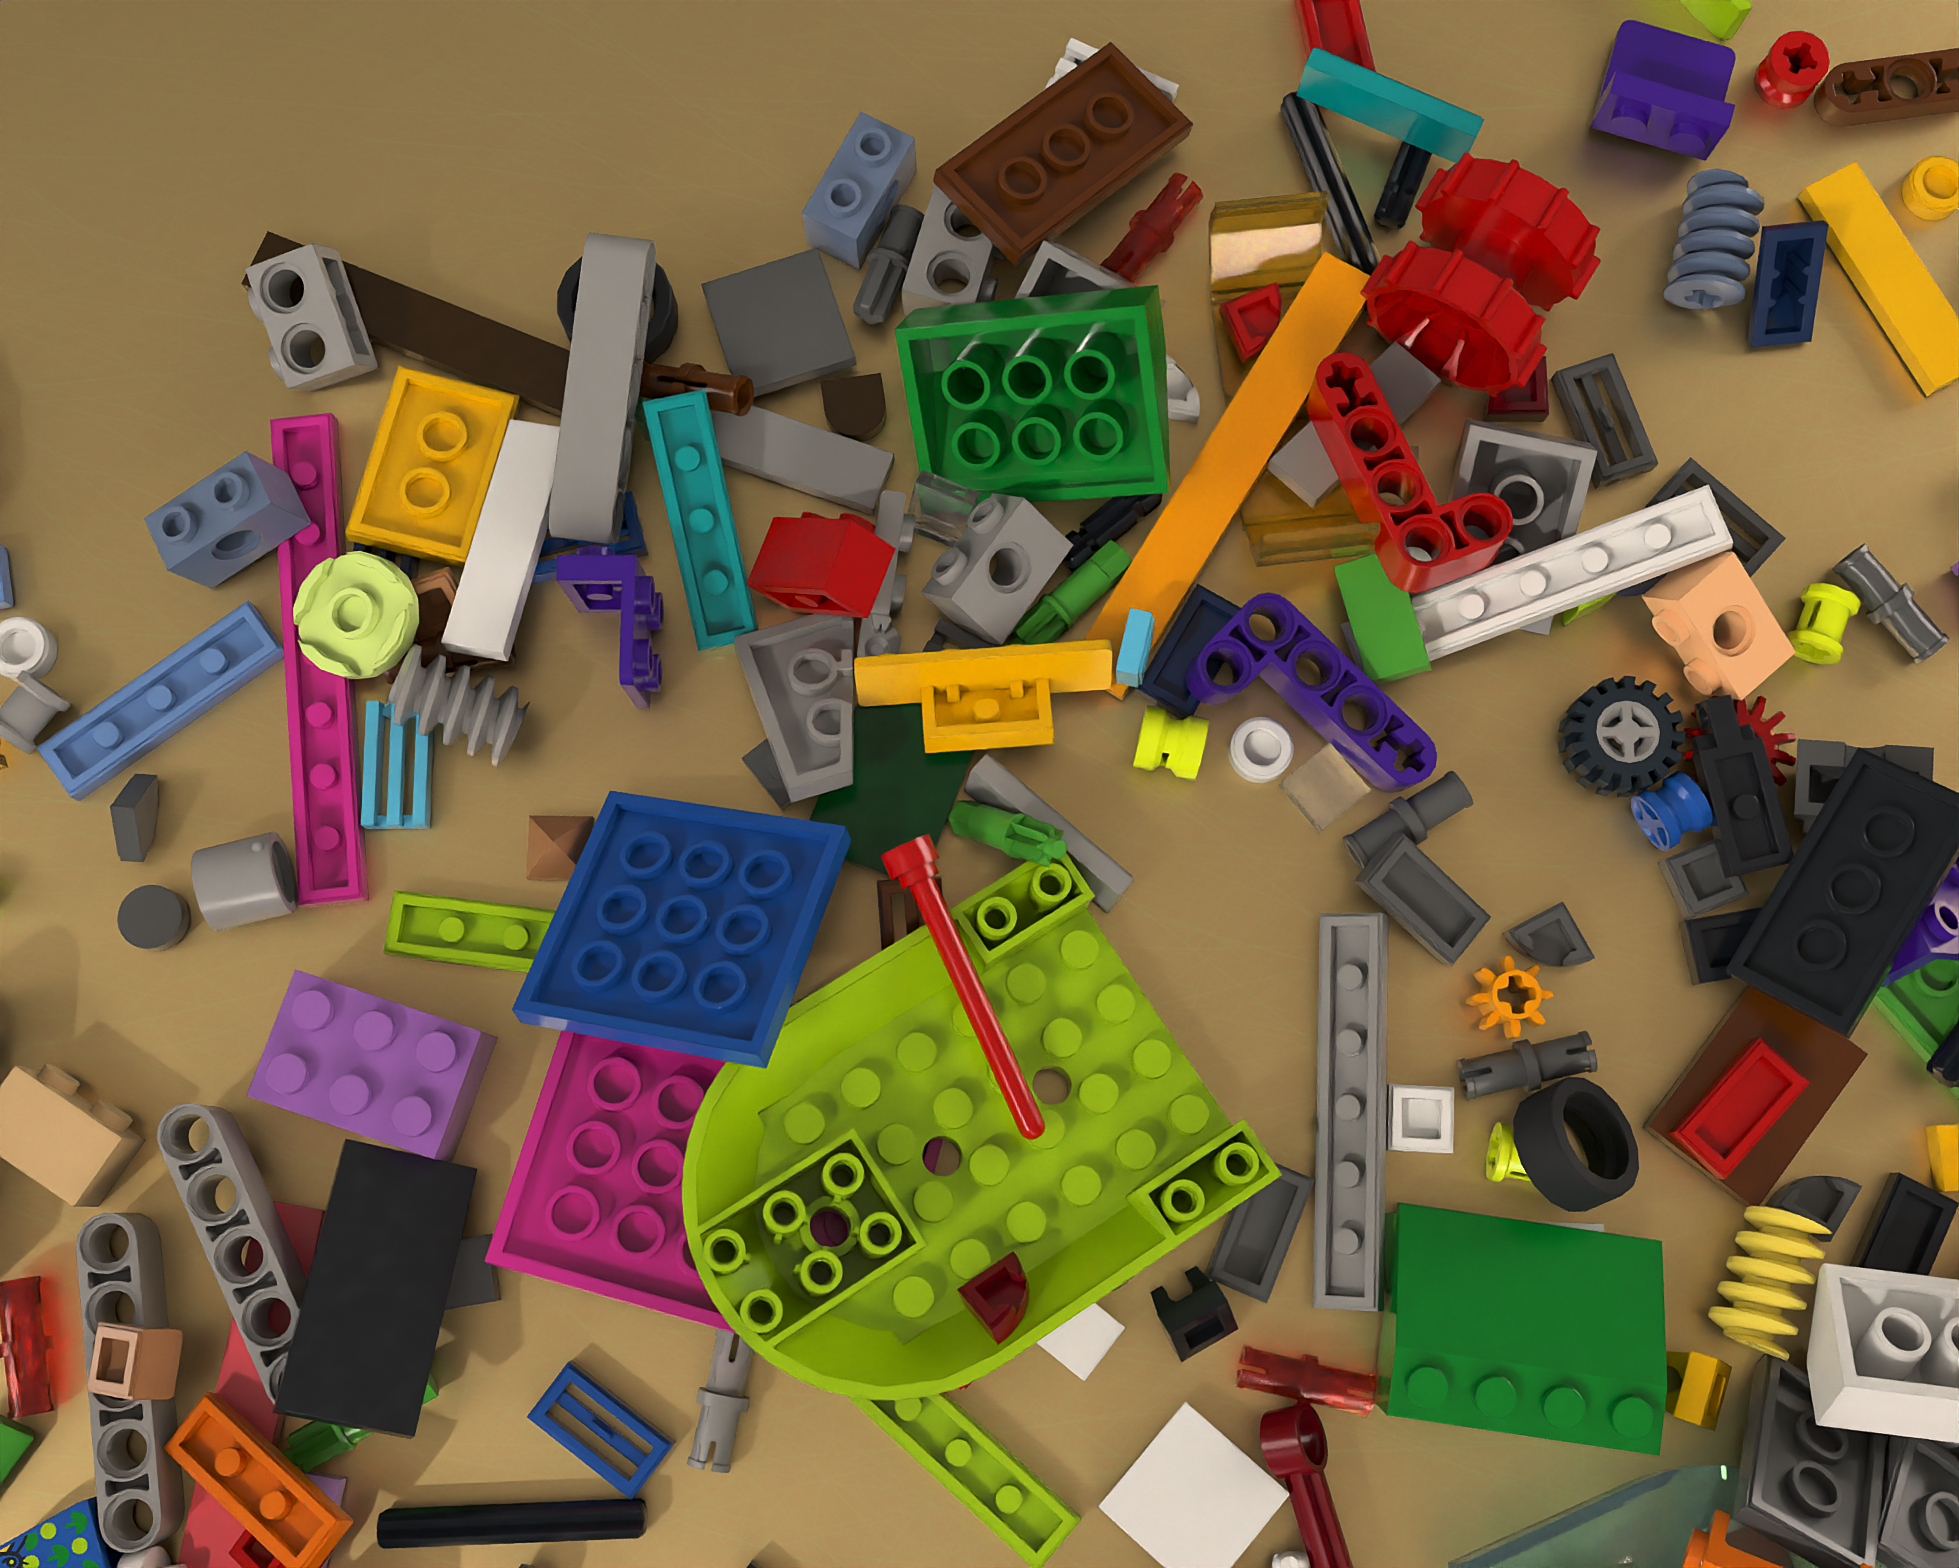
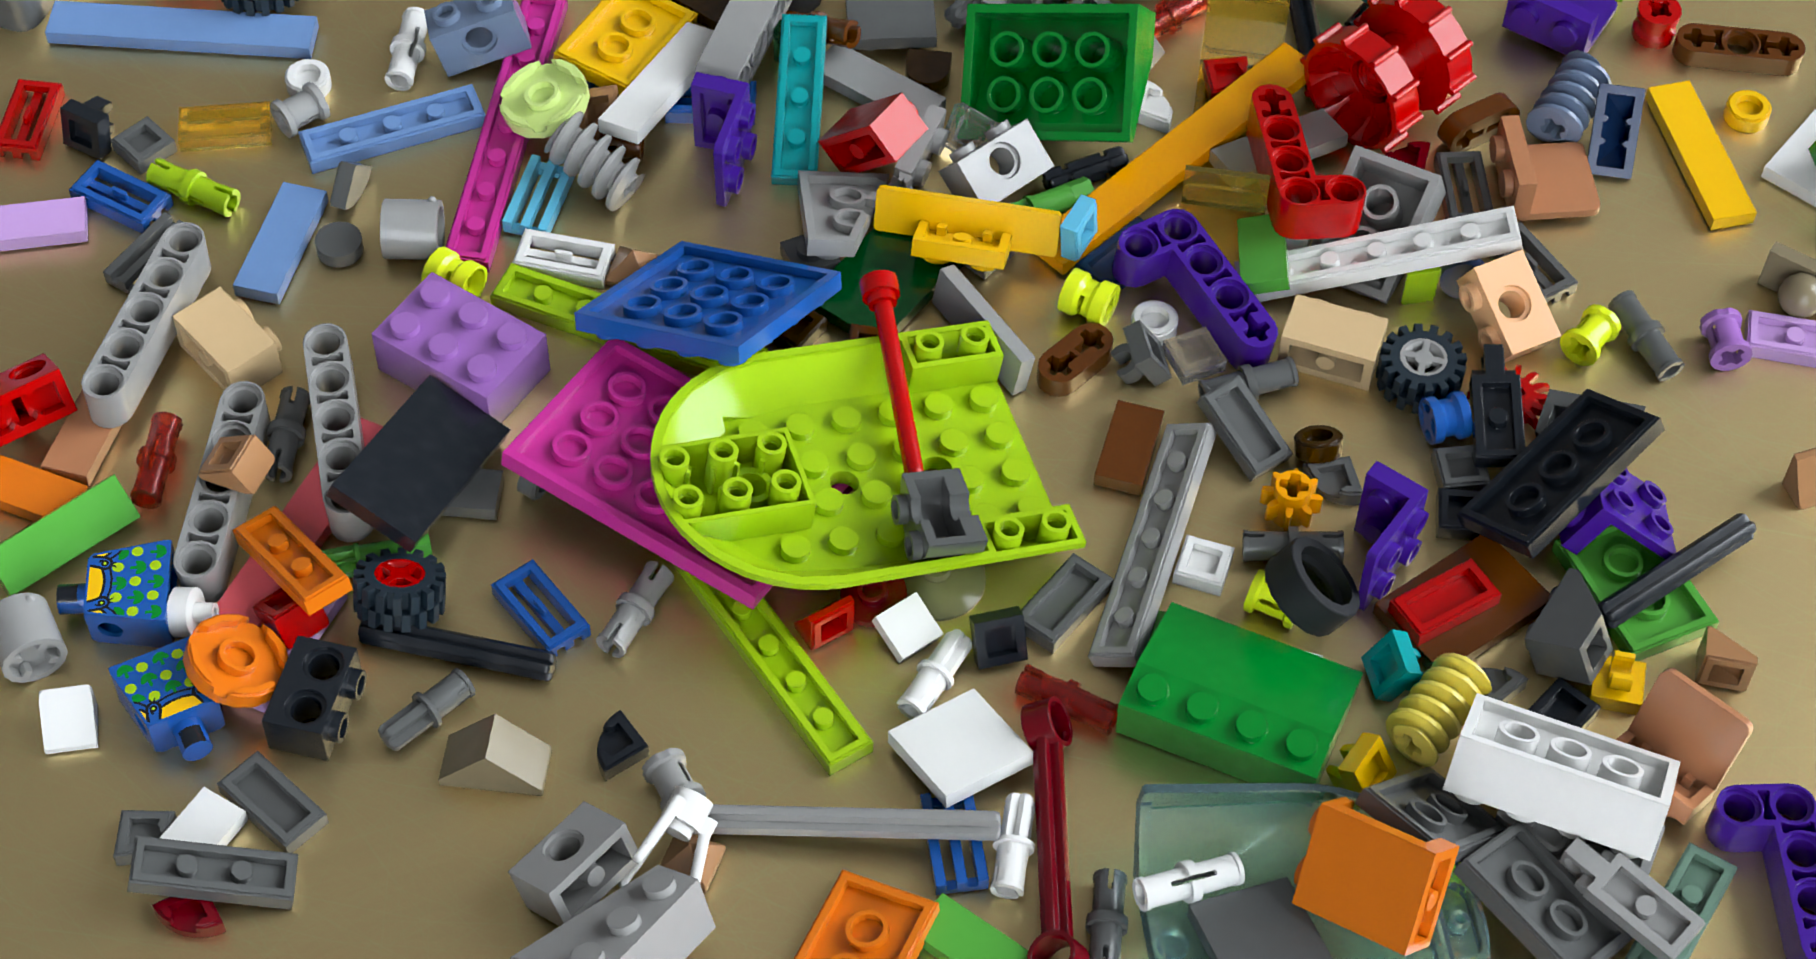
camera: 15 degrees right, 25 degrees down
bright green piece [948,800,1067,868] -> none
dark red tile [957,1251,1030,1345] -> none
none -> medium blue tile [233,182,329,305]
none -> dark grey pin [265,386,310,483]
none -> black wheel [353,547,446,633]
none -> white pin [385,7,427,91]
none -> neon yellow wheel [421,246,488,297]
none -> white tile [512,228,616,290]
none -> dark grey cylinder [891,468,988,561]
none -> white axle [896,629,972,719]
none -> reddish brown beam [1037,323,1114,397]
none -> reddish brown tile [1094,400,1165,496]
none -> dark grey tile [1111,320,1172,387]
none -> tan brick [1277,294,1389,391]
none -> dark brown tile [1294,425,1343,463]
none -> dark purple bracket [1354,461,1429,611]
none -> teal tile [1361,629,1424,702]
none -> reddish brown beam [1437,92,1520,152]
none -> nougat bracket [1489,115,1600,221]
none -> dark grey slope [1524,568,1613,685]

